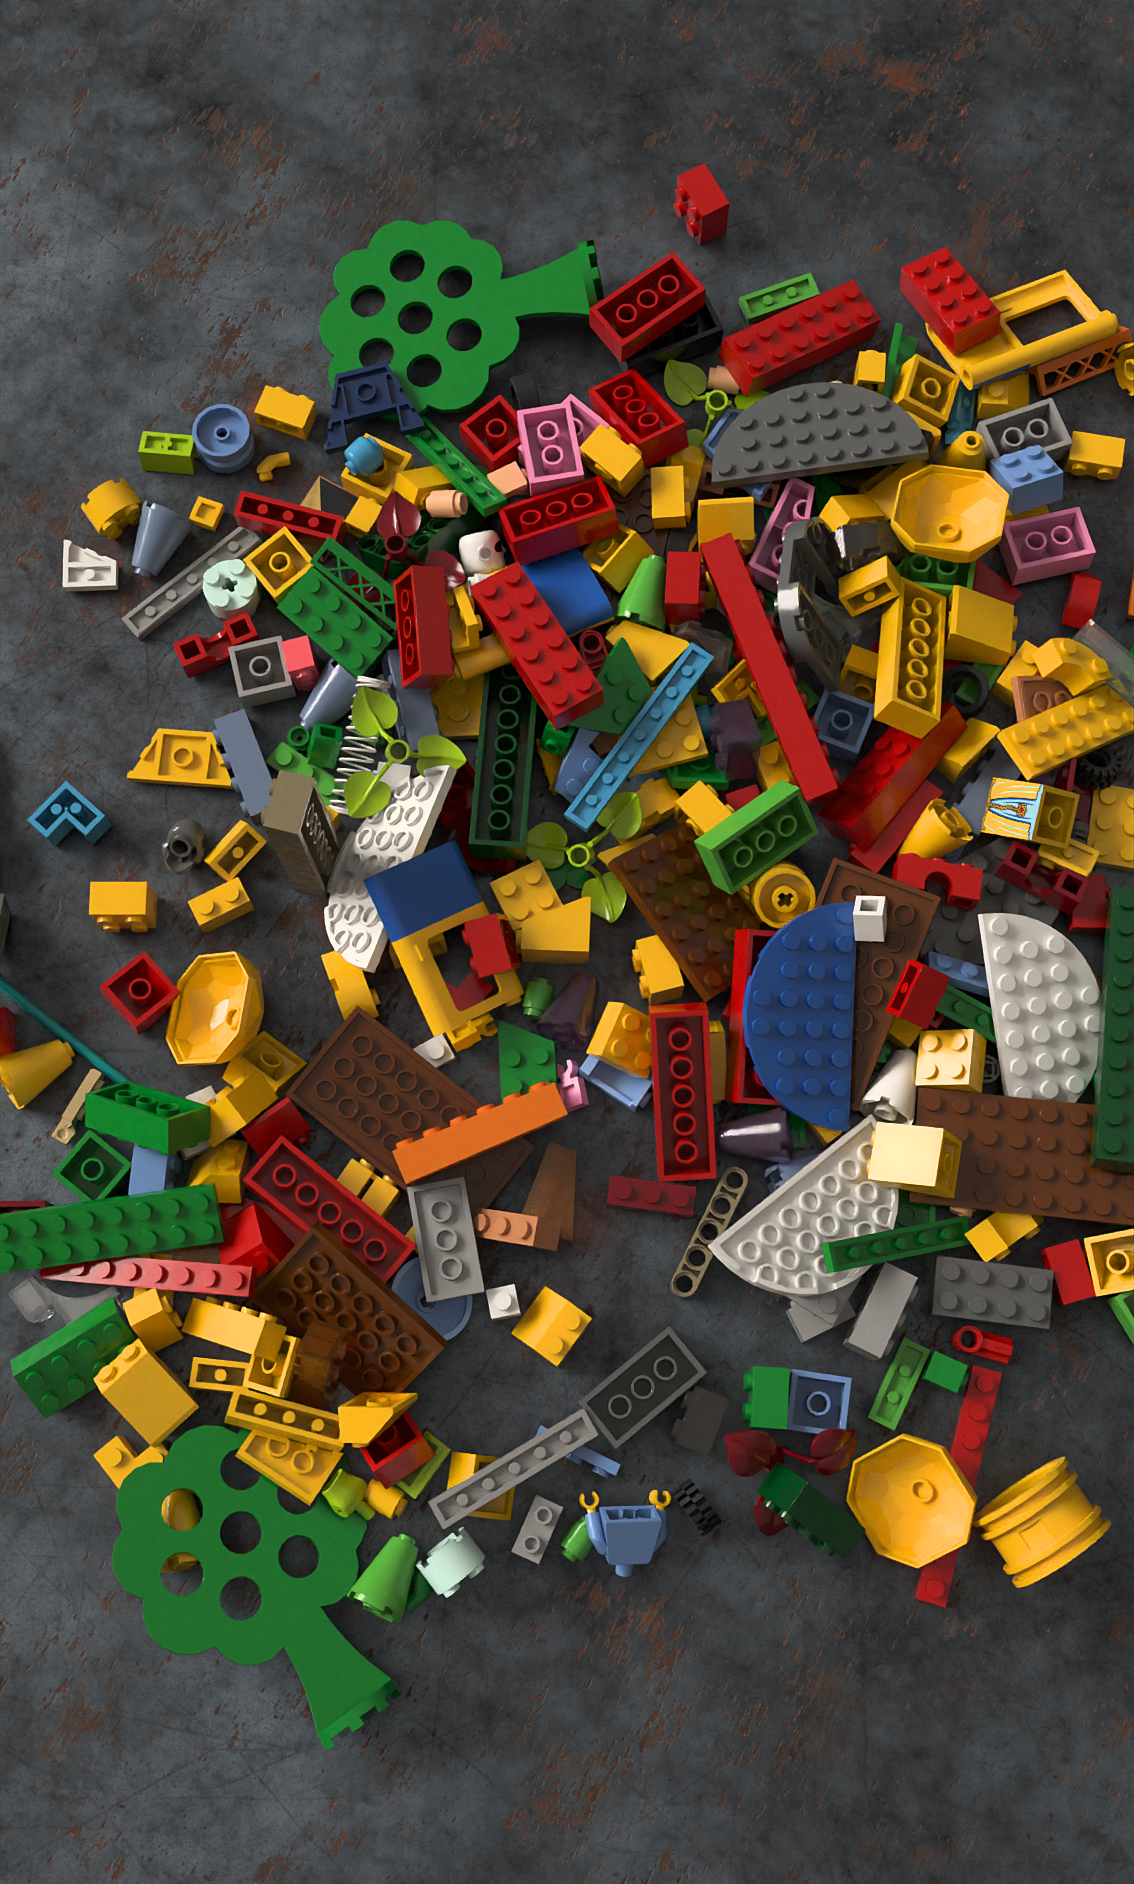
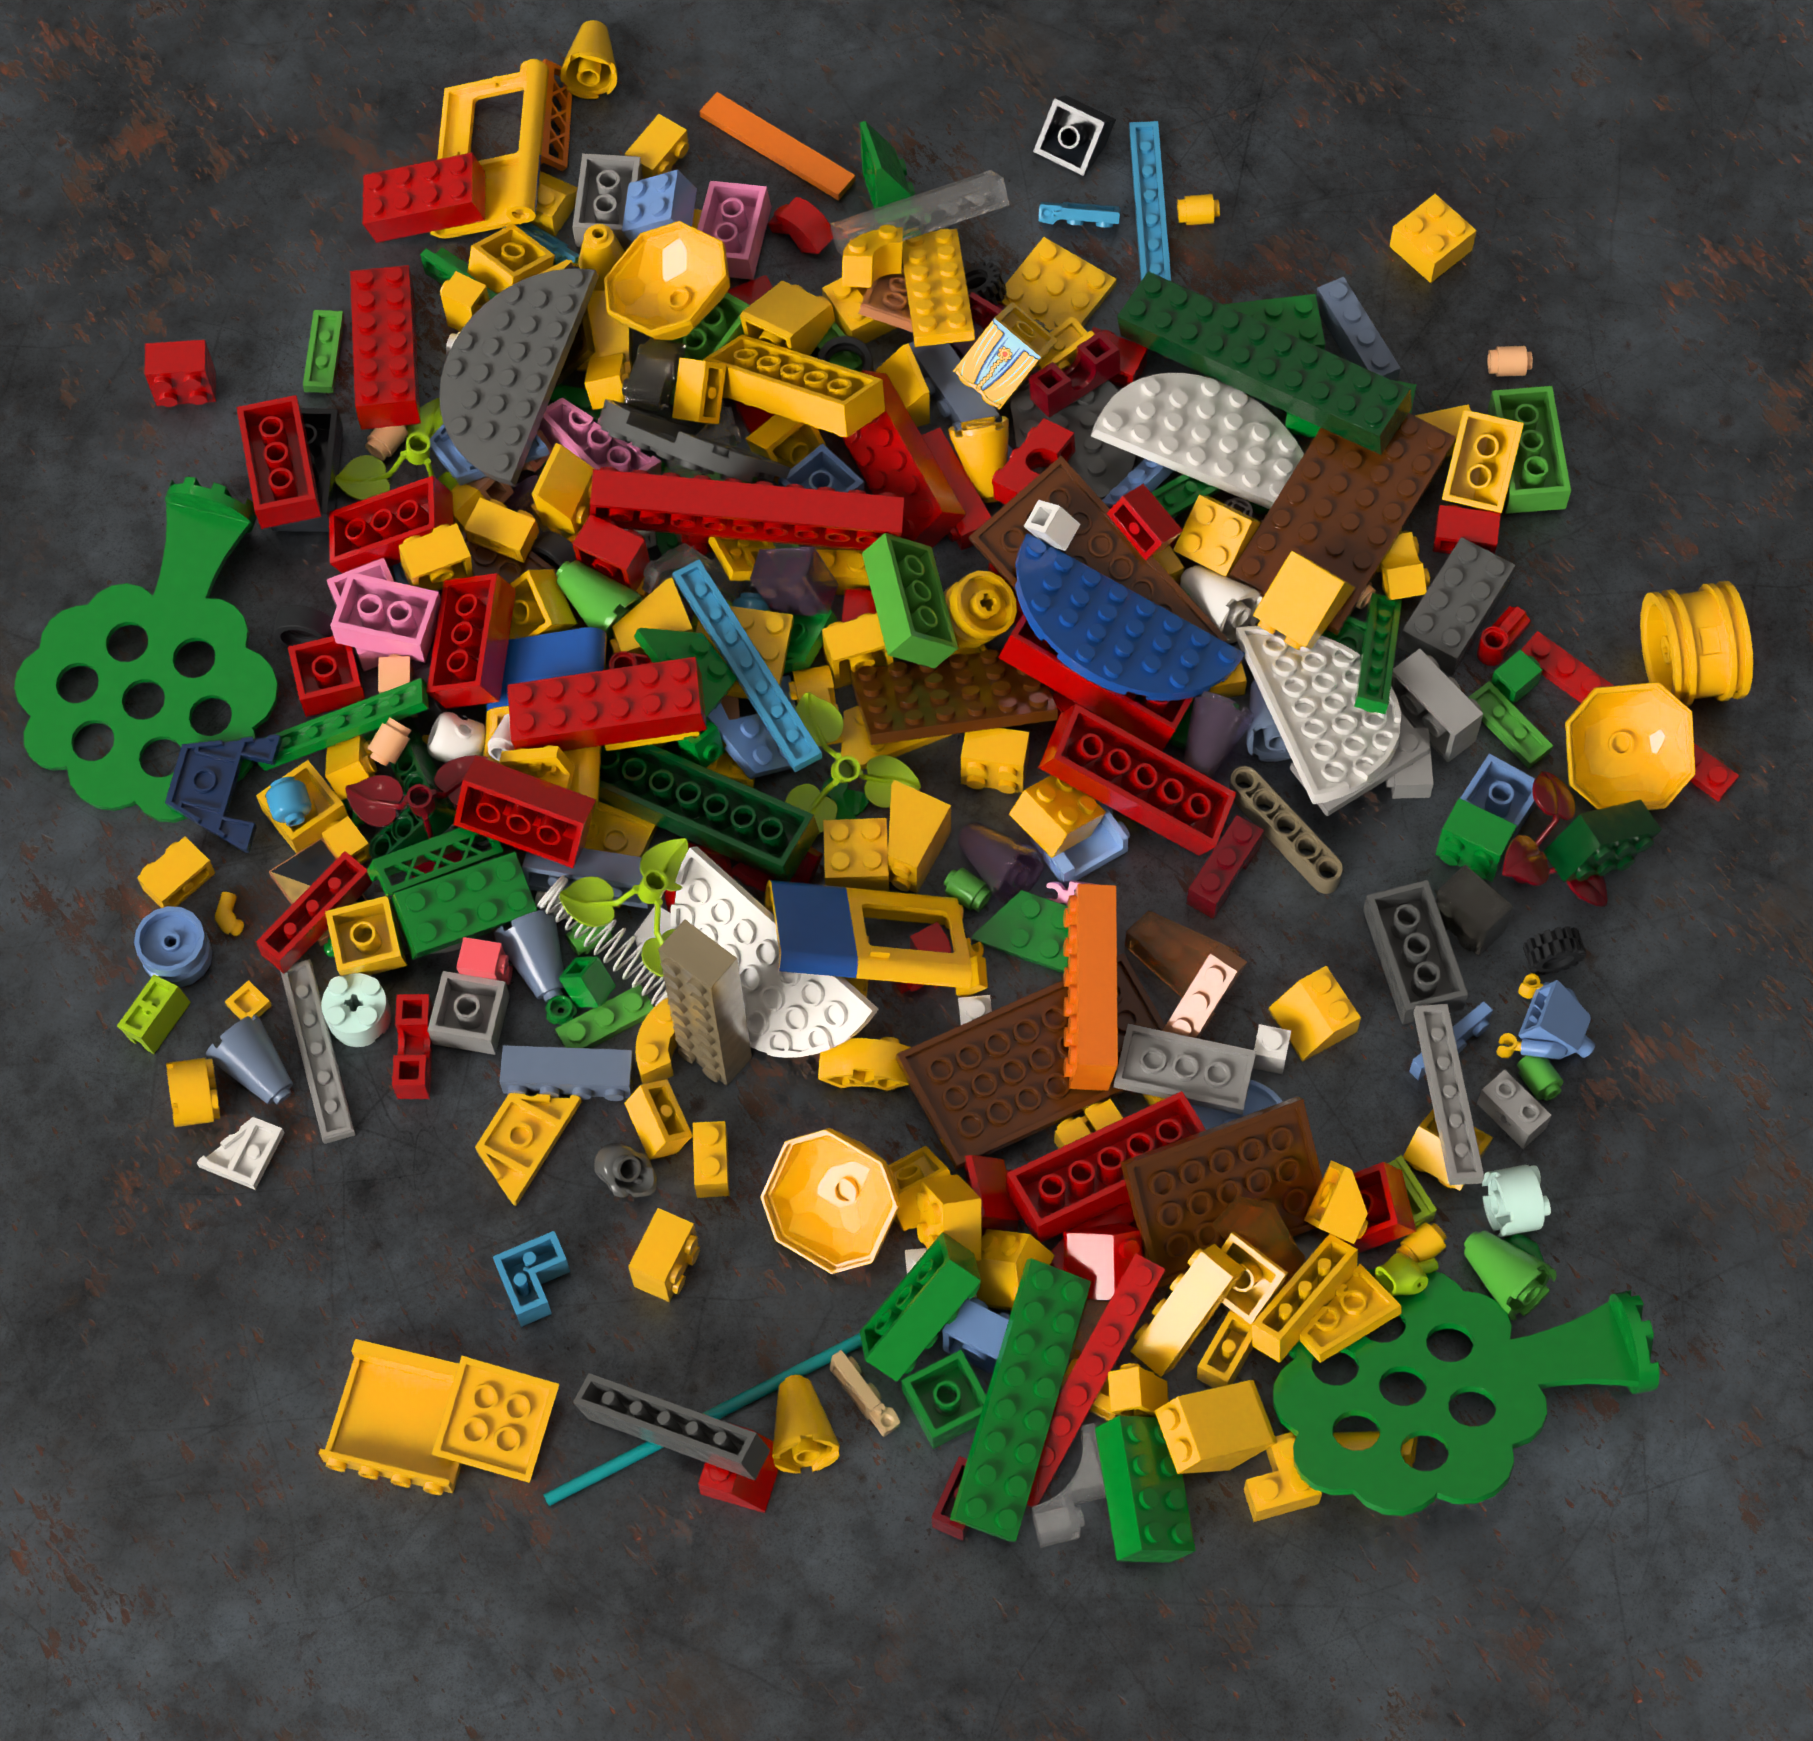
camera: 65 degrees left, 10 degrees down
red slope [100,951,181,1036] -> none
red slope [462,913,522,978] -> none

